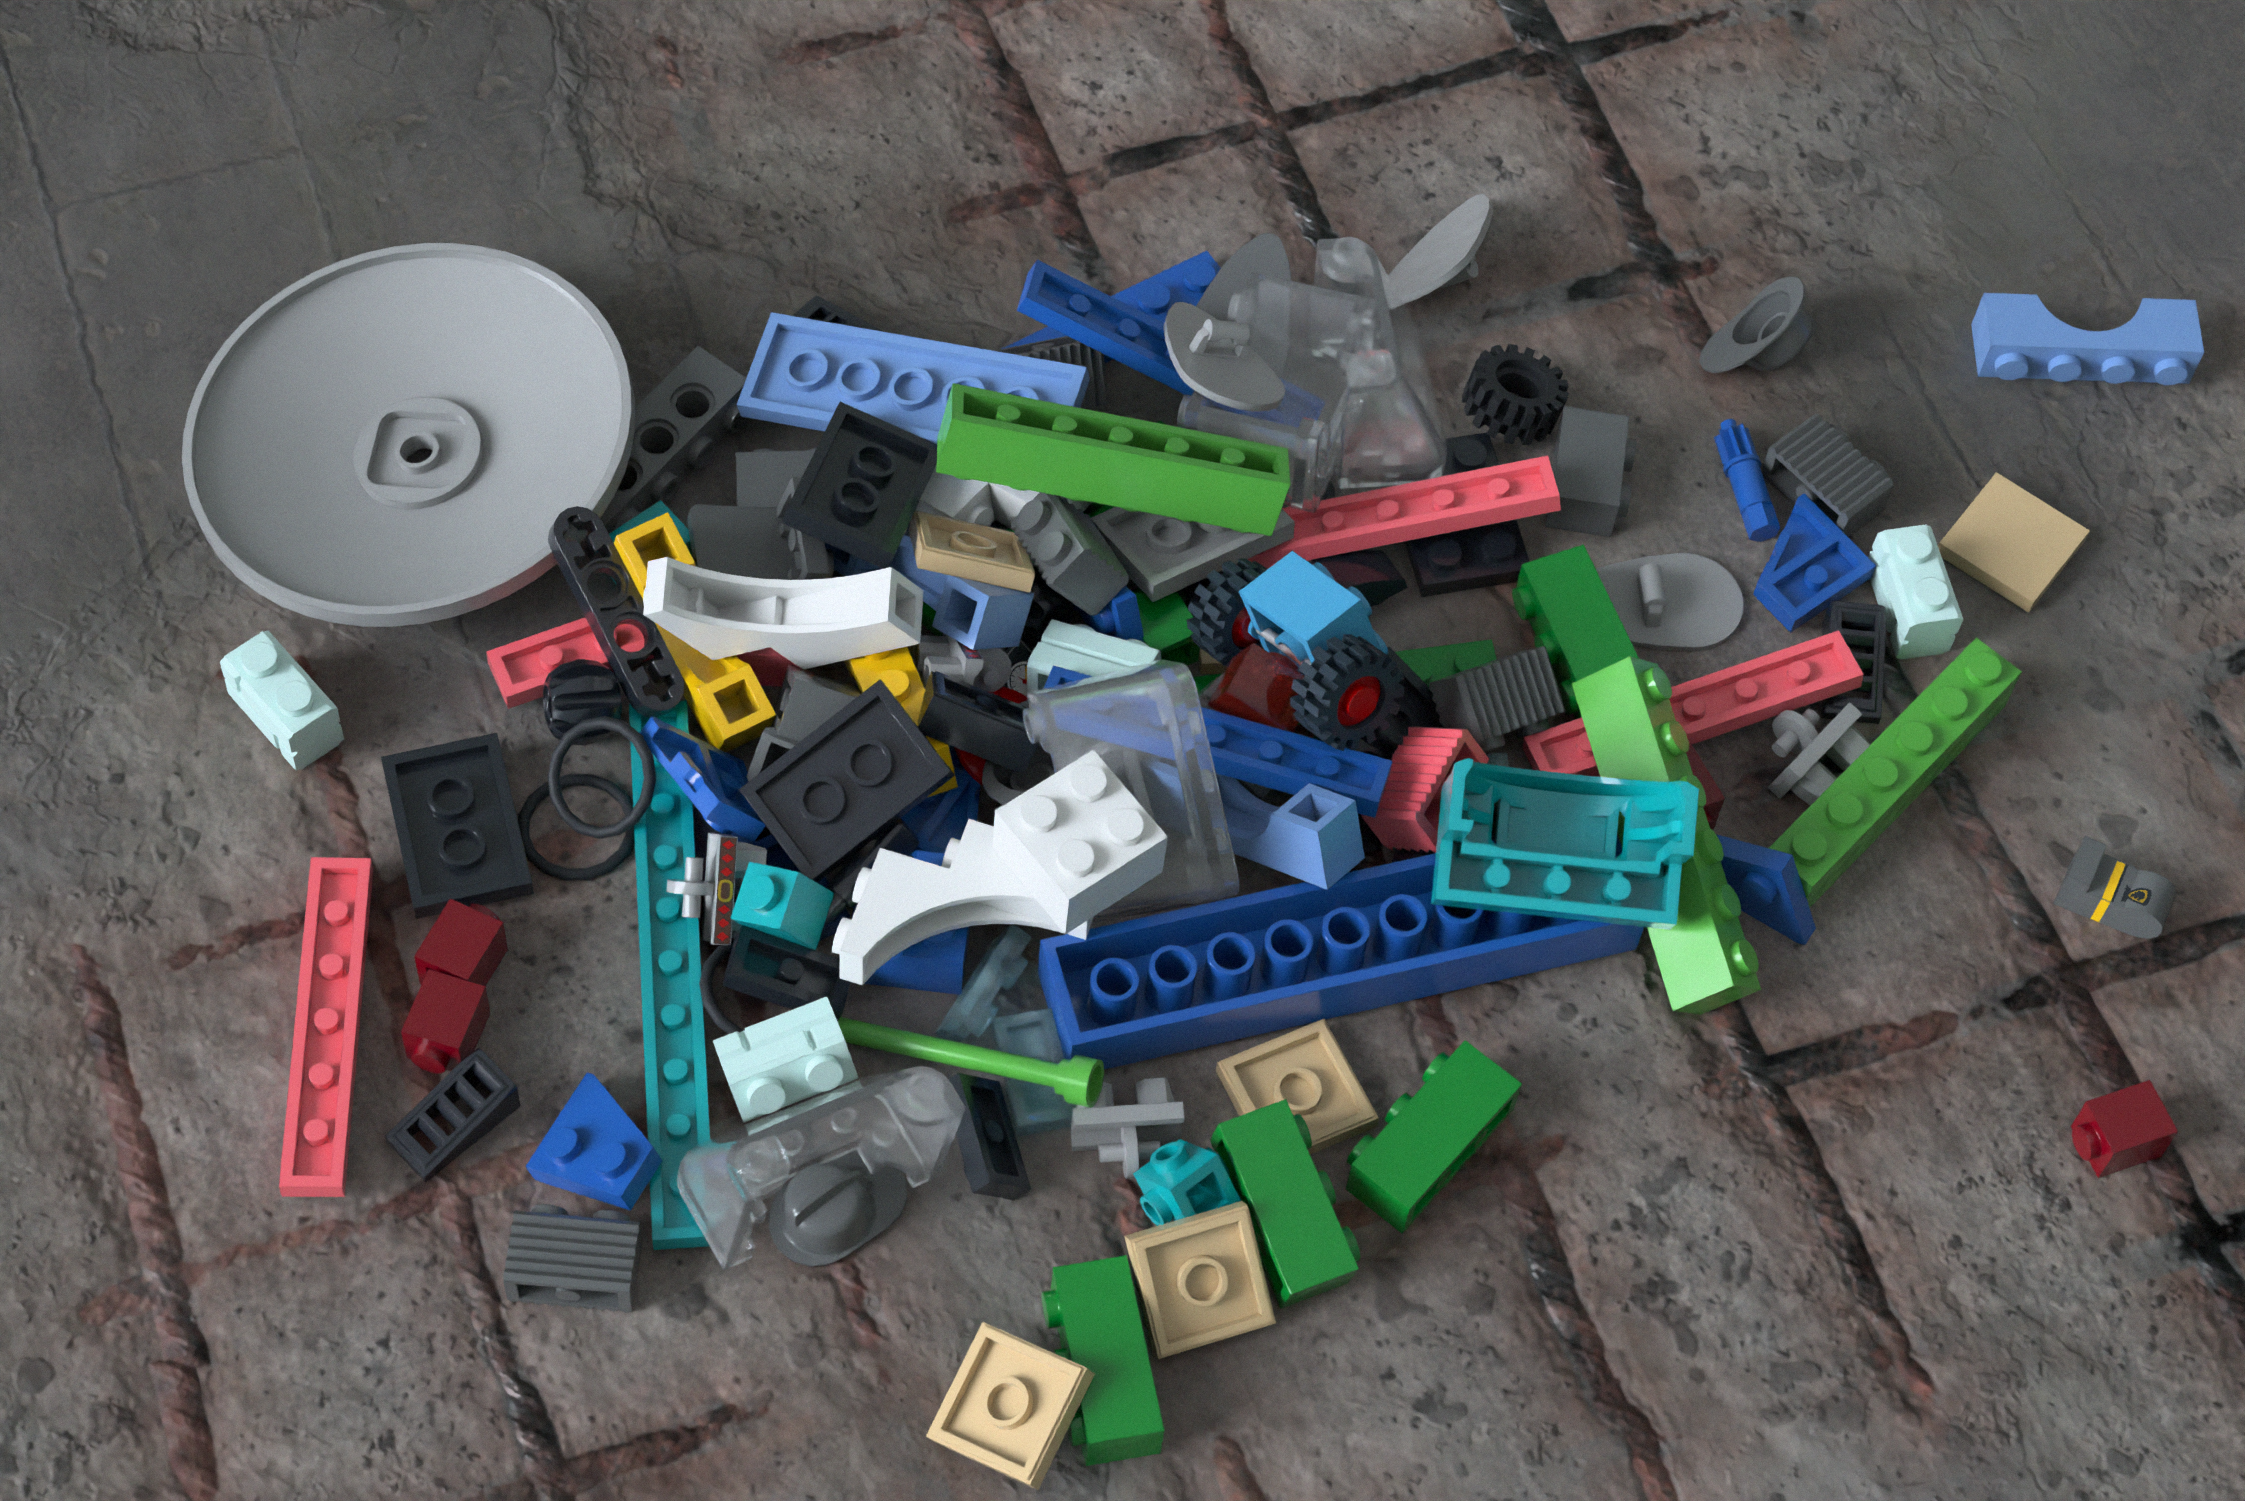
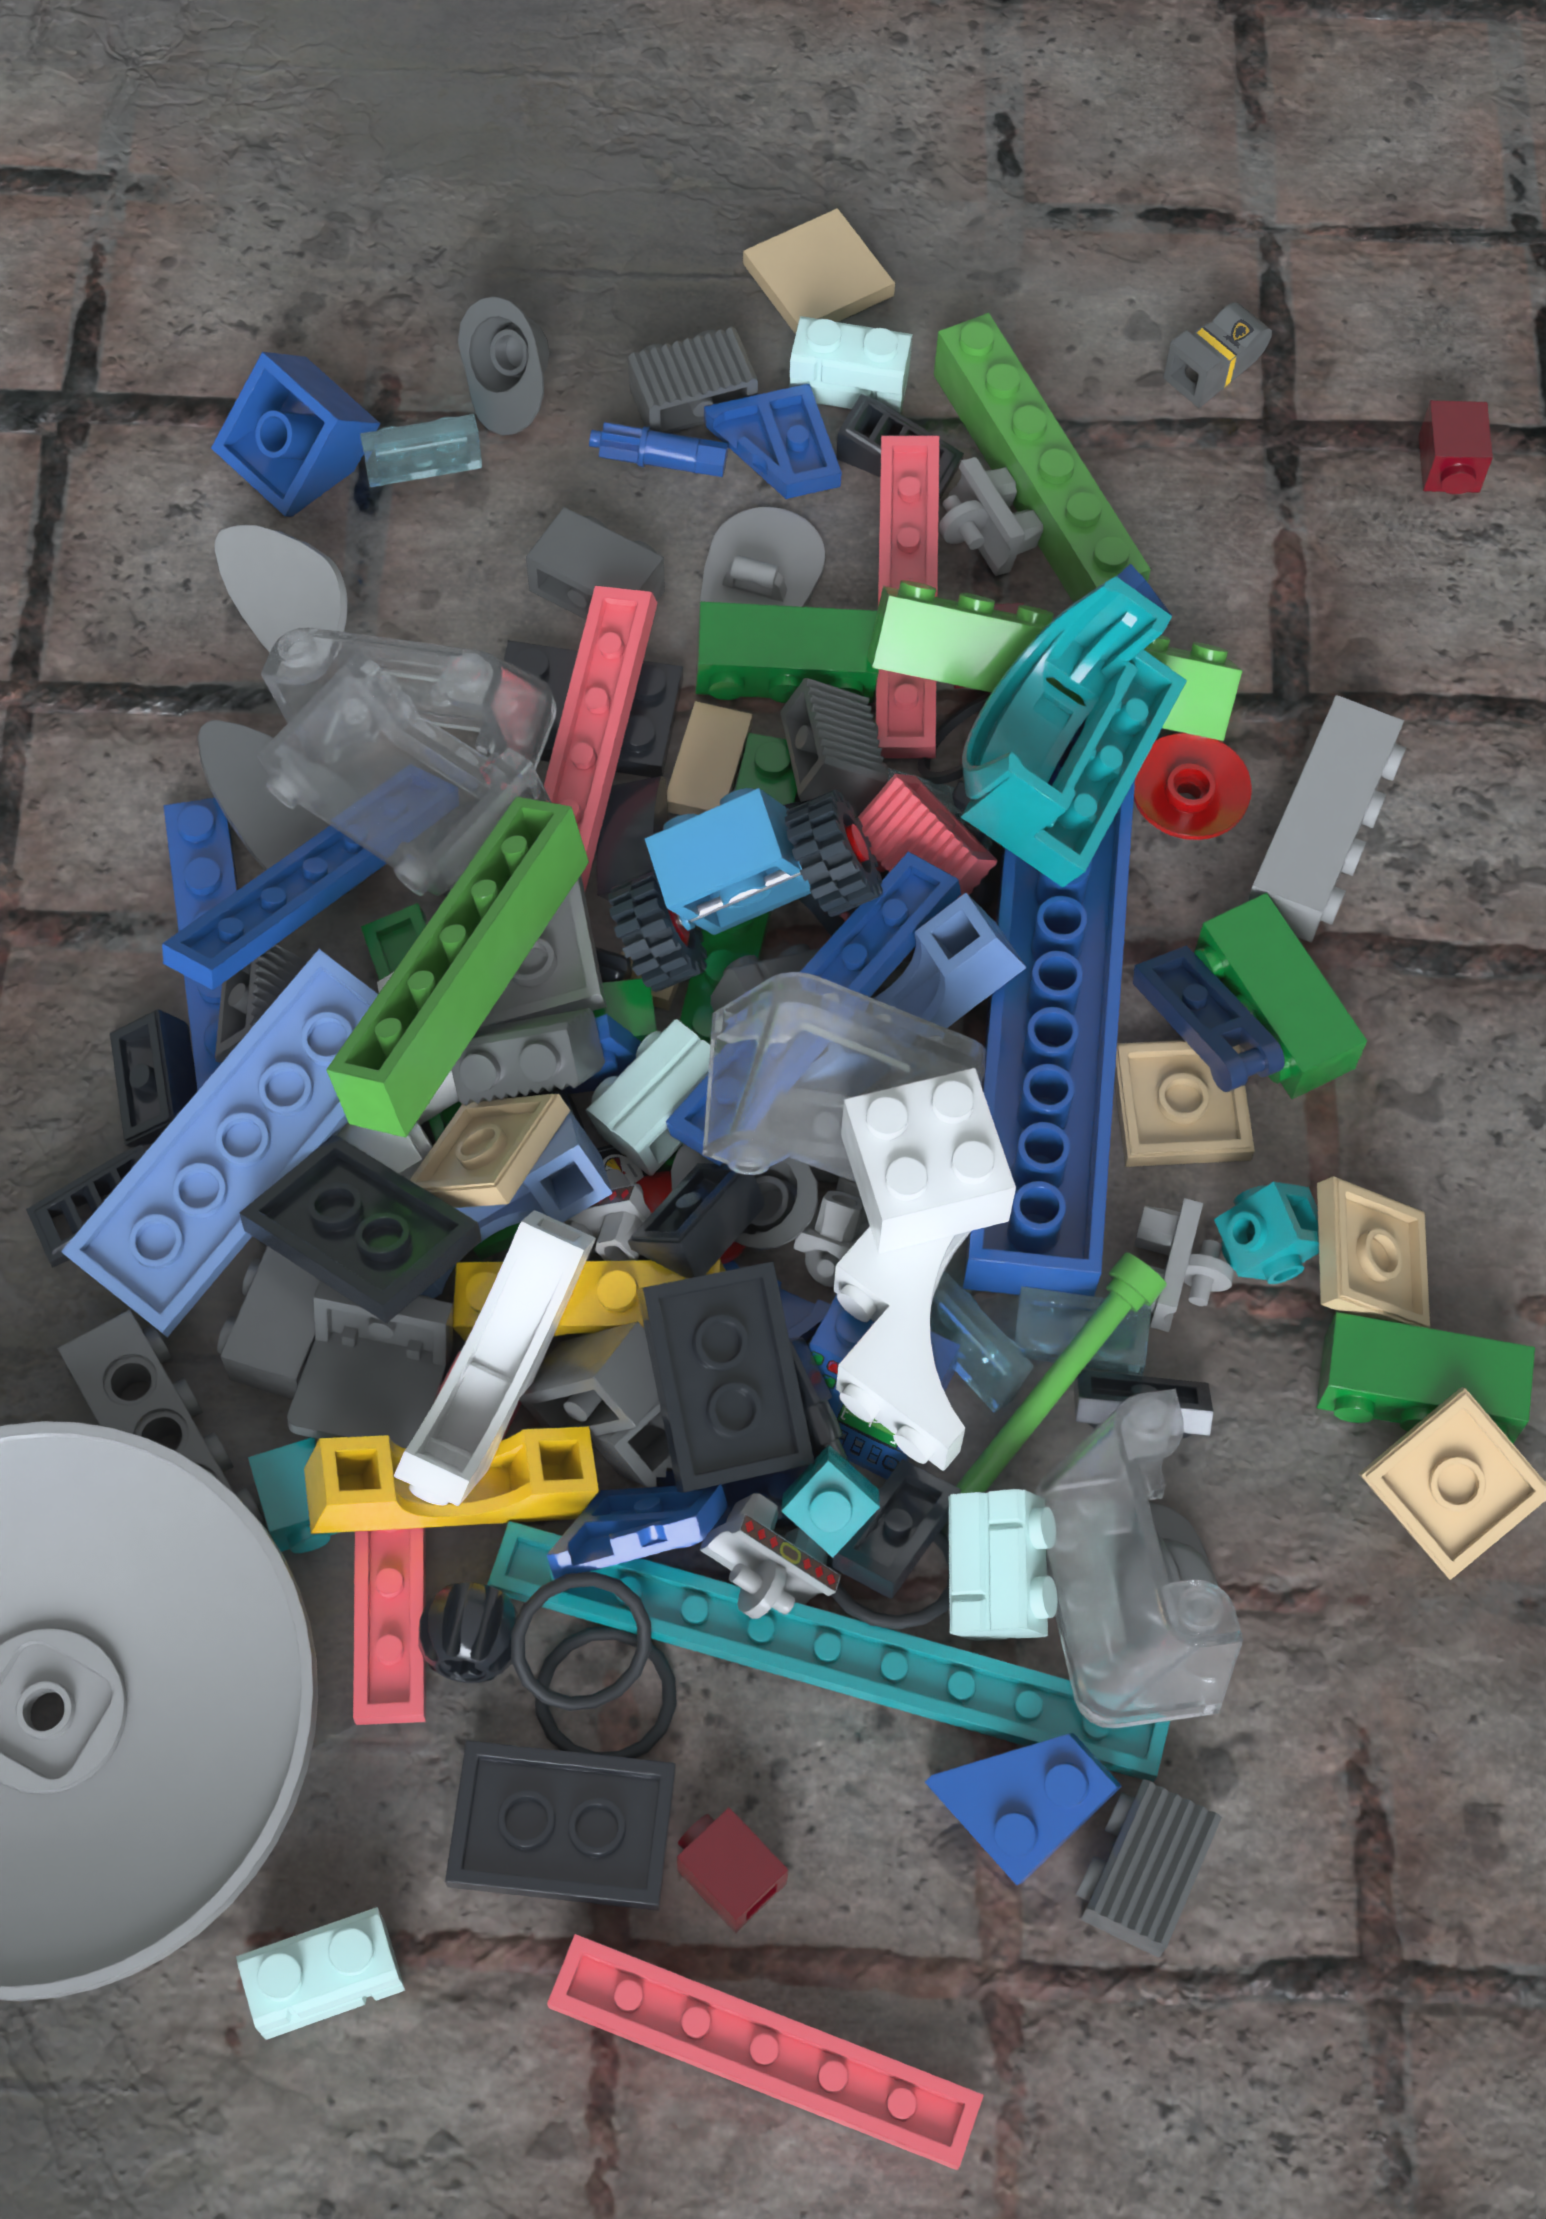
camera: 65 degrees left, 5 degrees up
black slope [385,1048,521,1183] -> none
dark red brick [401,969,491,1074] -> none
black beam [548,506,685,718] -> none
light grey shield [1163,302,1285,412] -> none
clear red brick [1207,643,1304,732] -> none
green brick [1210,1099,1360,1309] -> none
black tyre [1462,344,1569,445] -> none
medium blue arch [1971,293,2204,385] -> none
none -> black slope [110,1009,198,1147]
none -> blue slope [211,352,381,517]
none -> clear light blue plate [360,414,482,487]
none -> tan tile [667,701,753,815]
none -> dark blue plate [1133,945,1285,1092]
none -> red dish [1134,733,1252,840]
none -> light grey brick [1247,695,1407,943]

